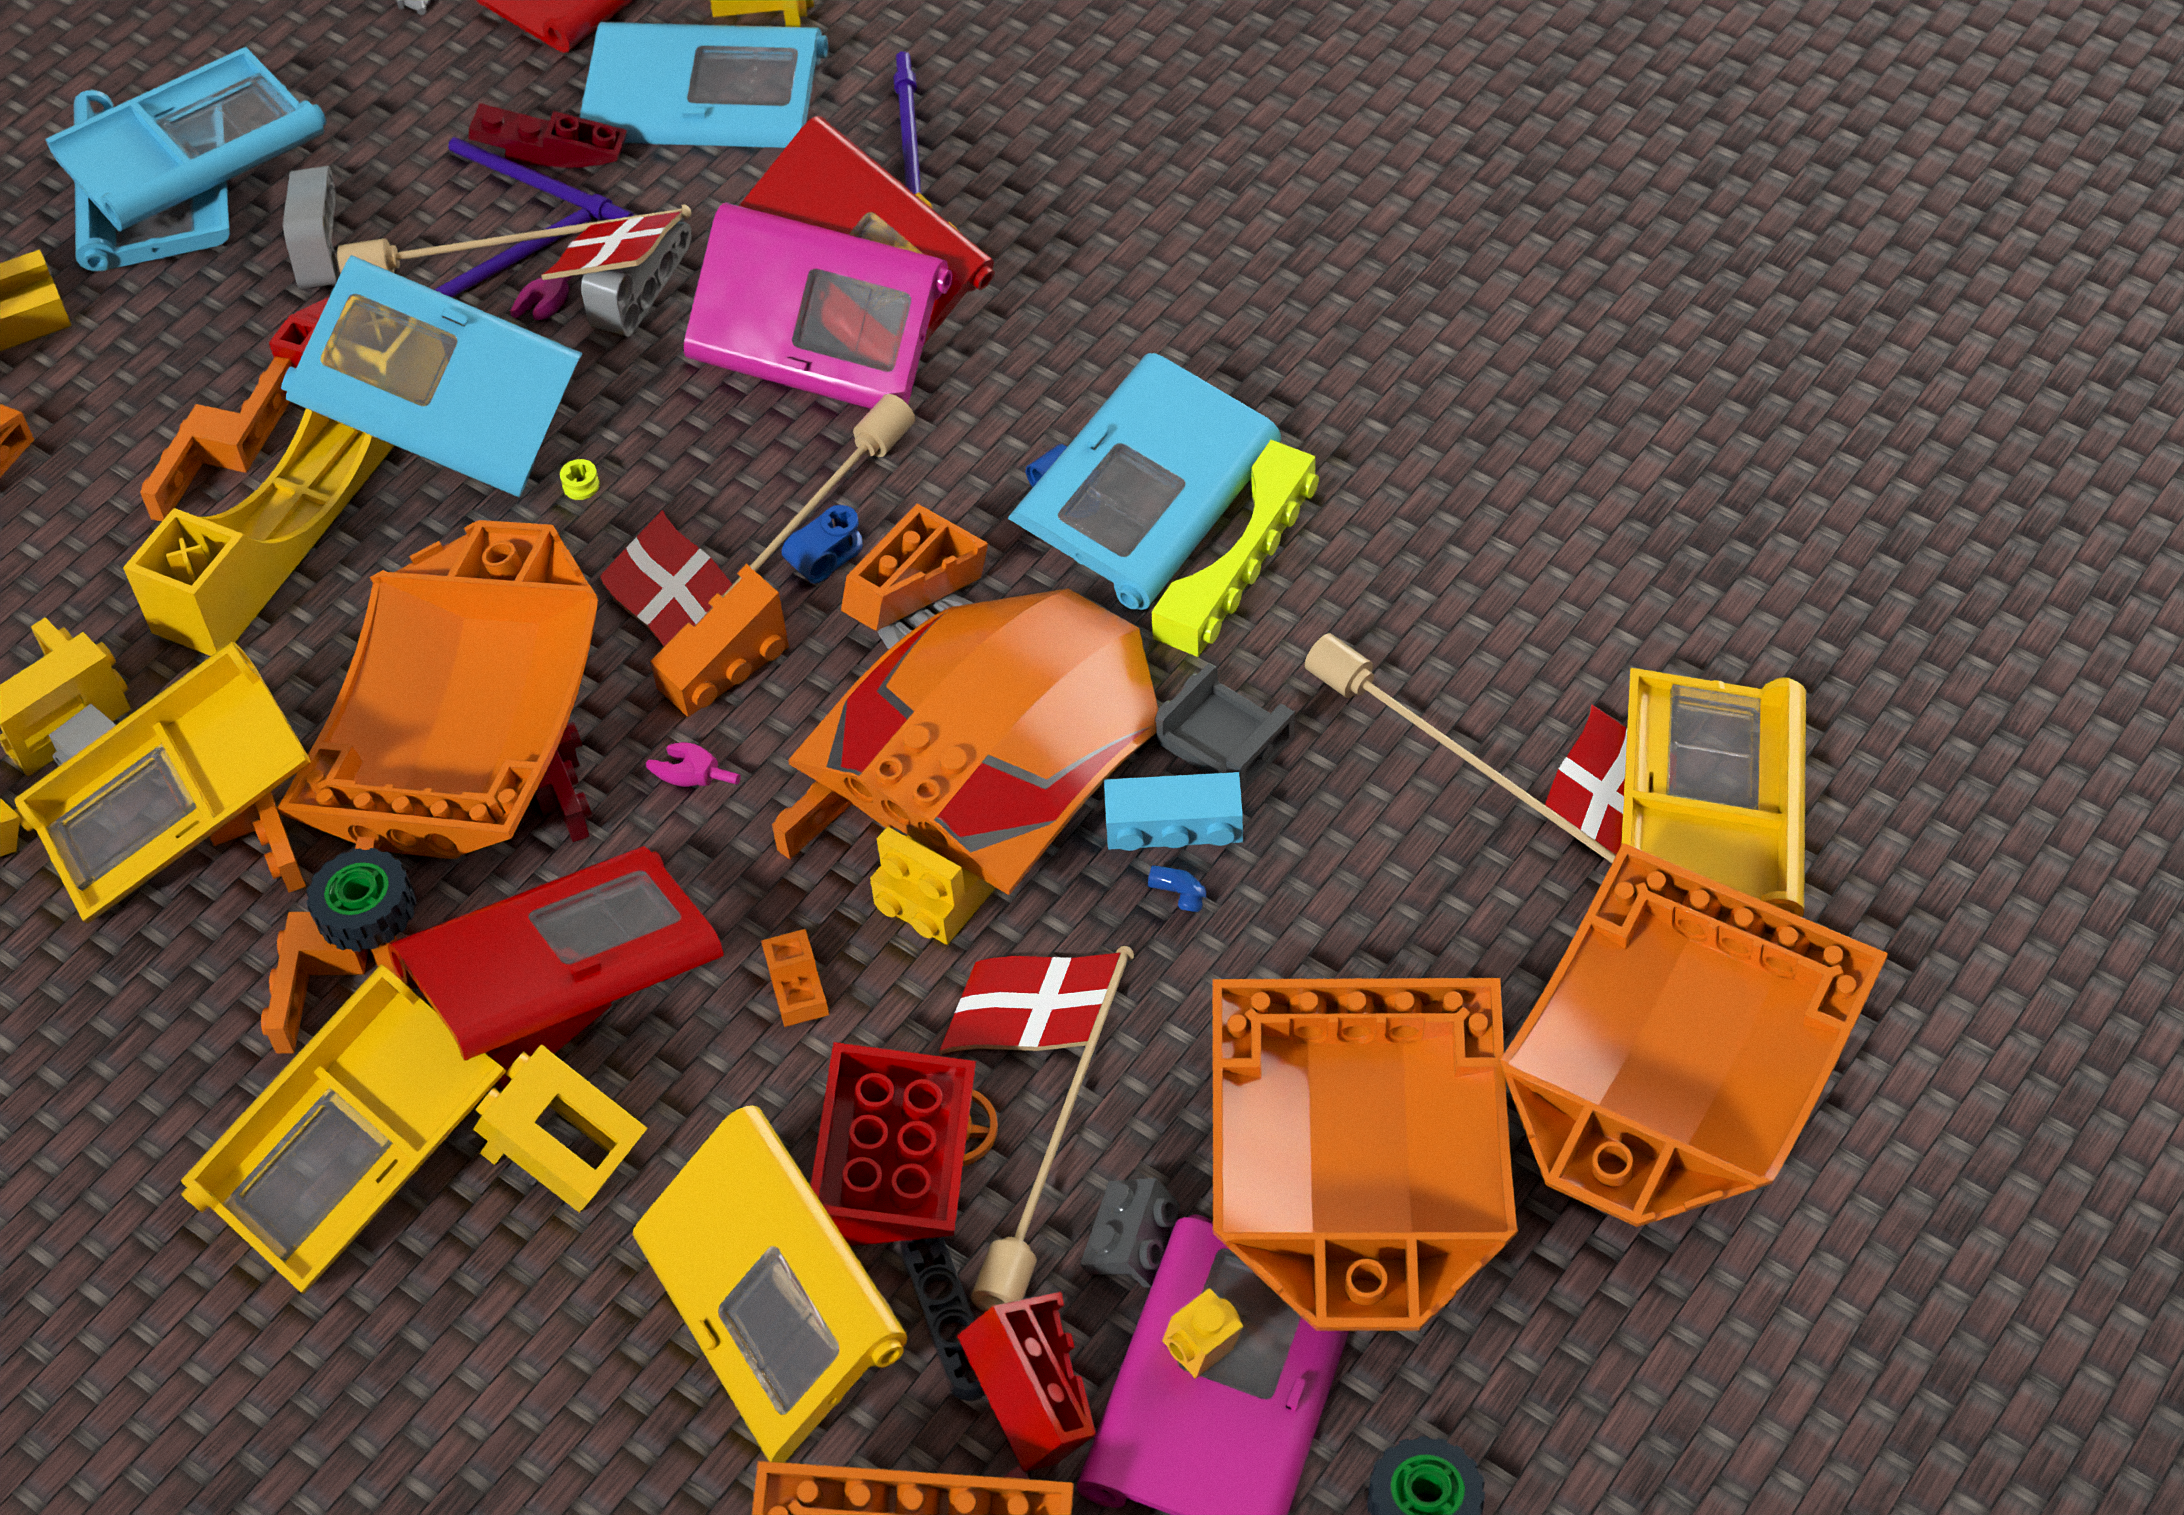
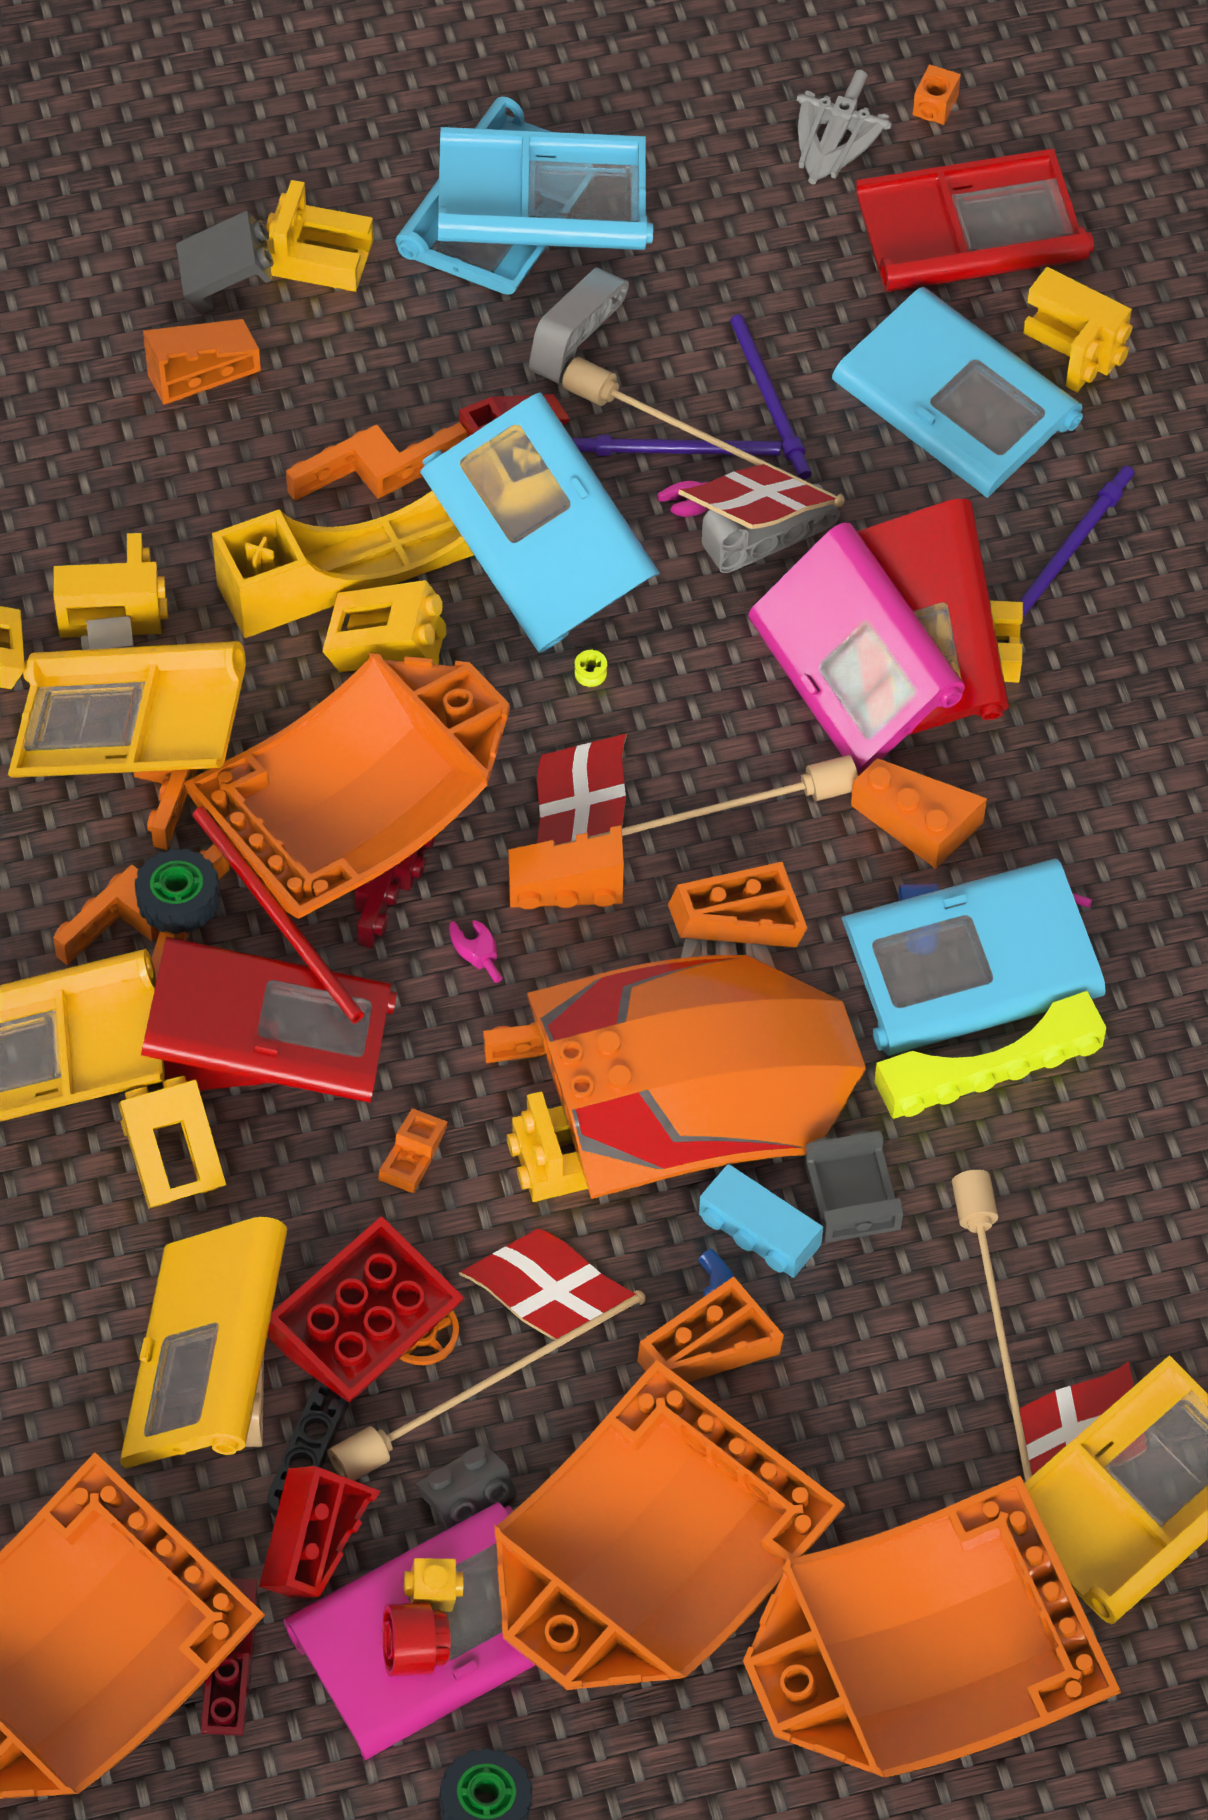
camera: 35 degrees right, 5 degrees up
dark red slope [468,103,627,168] -> none
blue piece [782,505,863,584] -> none
none -> red piece [193,807,364,1023]
none -> yellow brick [323,580,446,672]
none -> red piece [382,1602,451,1677]
none -> orange wedge [637,1276,784,1383]
none -> orange wedge [851,758,987,869]

